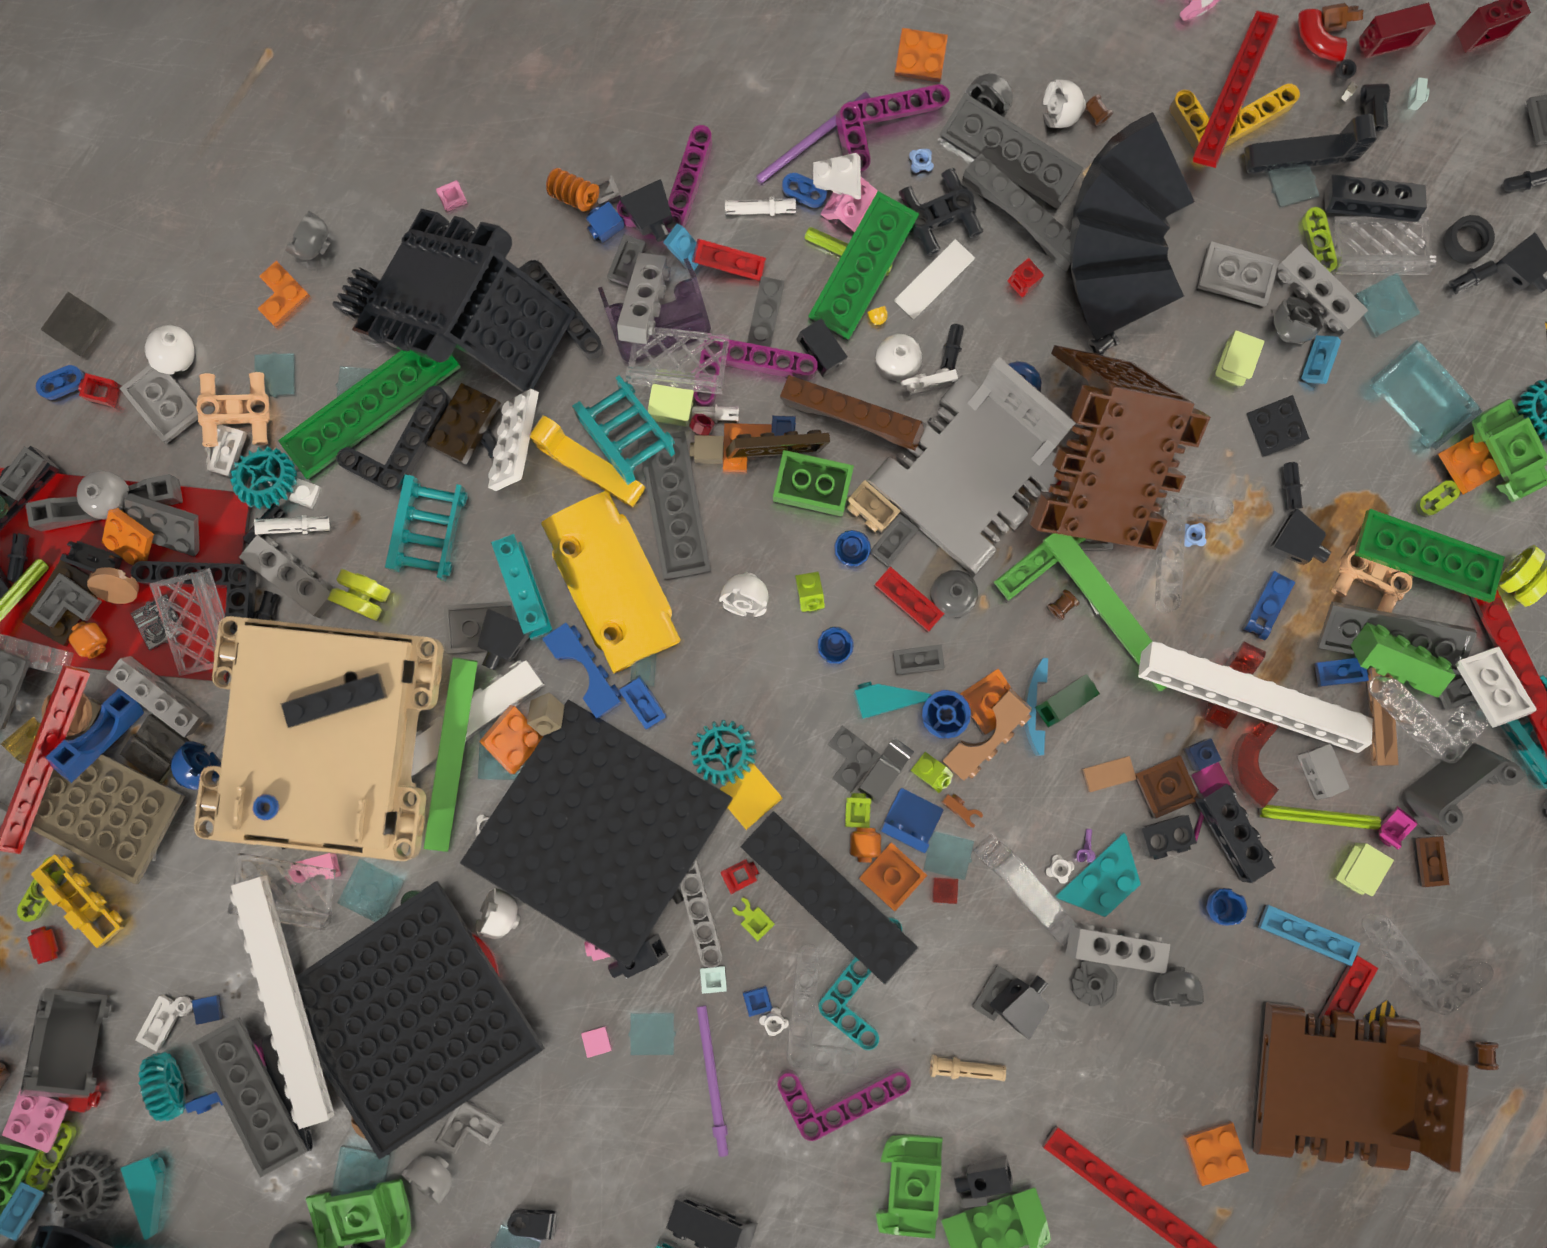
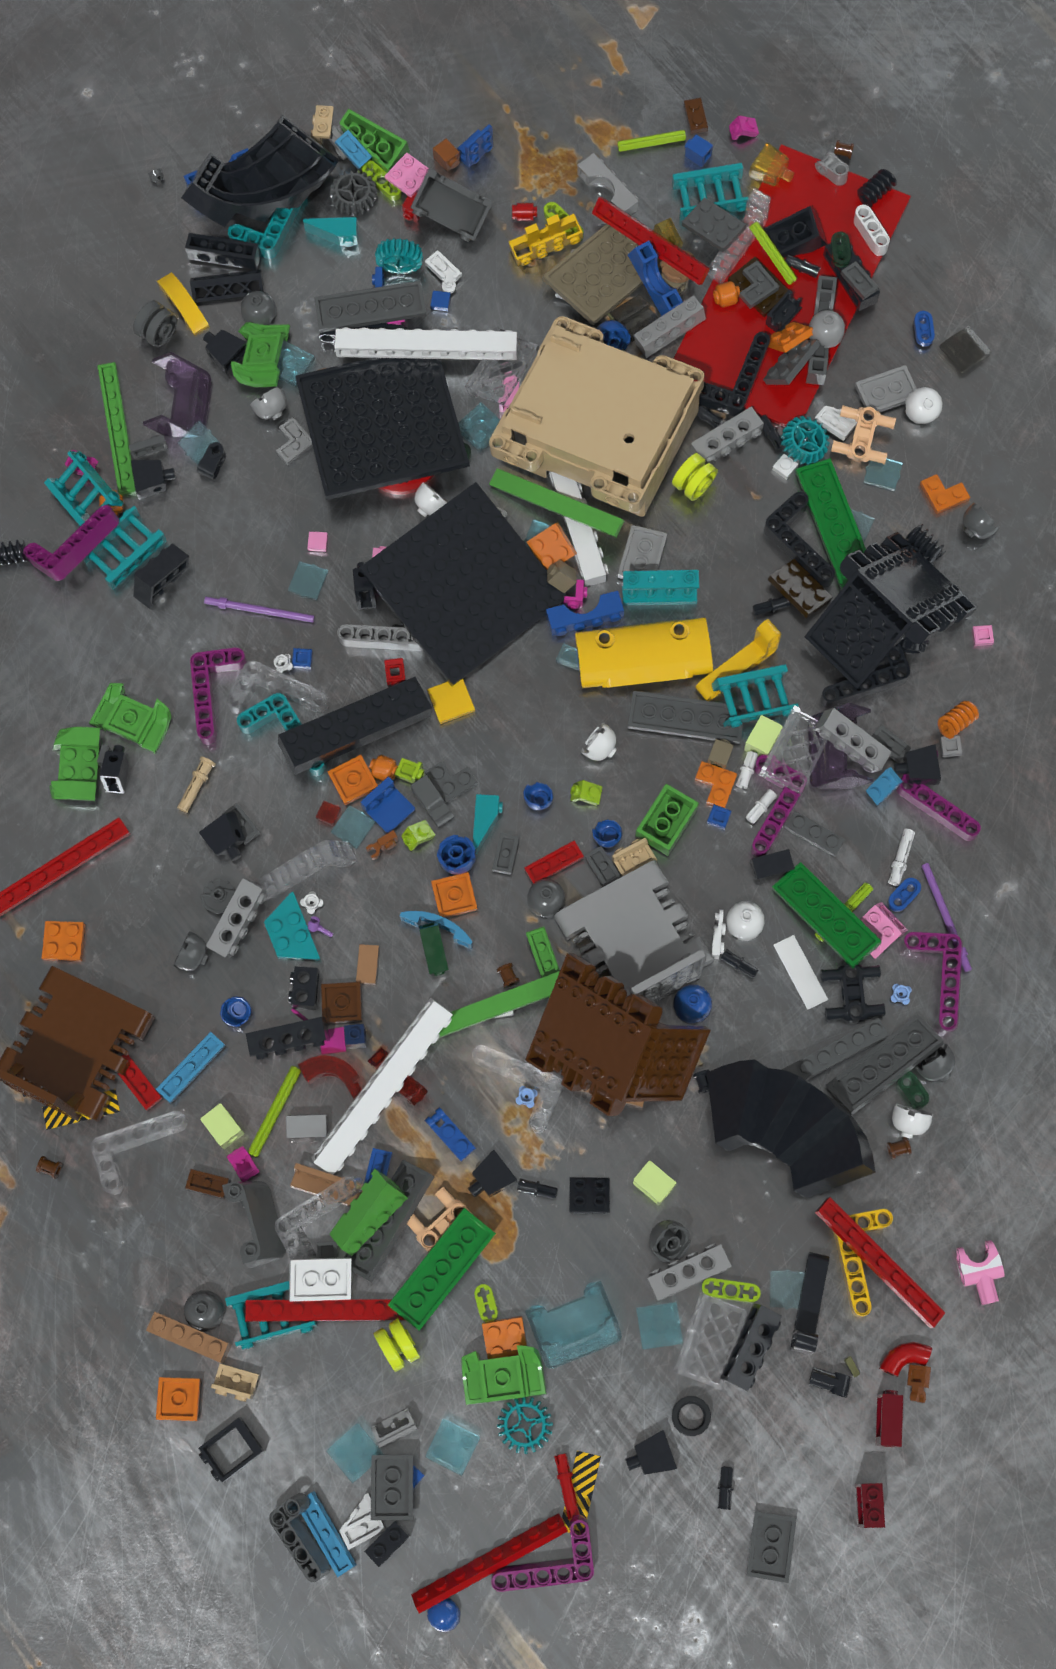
camera: 115 degrees right, 10 degrees down
red window [79,373,122,408] -> none
medium nougat tile [87,568,139,604] -> none
piece [130,595,186,650] -> none
clear fence [150,568,225,676] -> none
blue plate [253,794,279,820] -> none
white pin [254,515,330,535] -> none
black plate [281,673,387,728] -> none
teal fence [385,474,467,582] -> none
black torso [477,609,532,670] -> none
white plate [488,389,539,491] -> none
blue brick [586,201,625,244] -> none
blue plate [619,675,666,729] -> none
dark red tile [689,414,715,435] -> none
teal gear [691,720,757,786] -> none
red plate [692,239,766,281] -> none
light aqua plate [700,966,727,994] -> none
dark brown plate [726,430,830,459] -> none
lime plate [732,897,775,942] -> none
reddish brown arch [780,375,924,451] -> none
white wing [813,153,861,199] -> none
yellow hinge [867,306,888,325] -> none
orange plate [895,28,948,82] -> none
medium nougat arch [943,688,1032,781] -> none
red window [1007,258,1044,298] -> none
light grey plate [1197,241,1279,307] -> none
dark azure plate [1301,335,1341,384] -> none
black hinge [1335,59,1357,80] -> none
light aqua plate [1408,77,1430,110] -> none
black axle [1449,260,1498,294] -> none
none -> dark pink bracket [564,580,587,609]
none -> white axle [746,789,777,824]
none -> clear green plate [897,1072,929,1109]

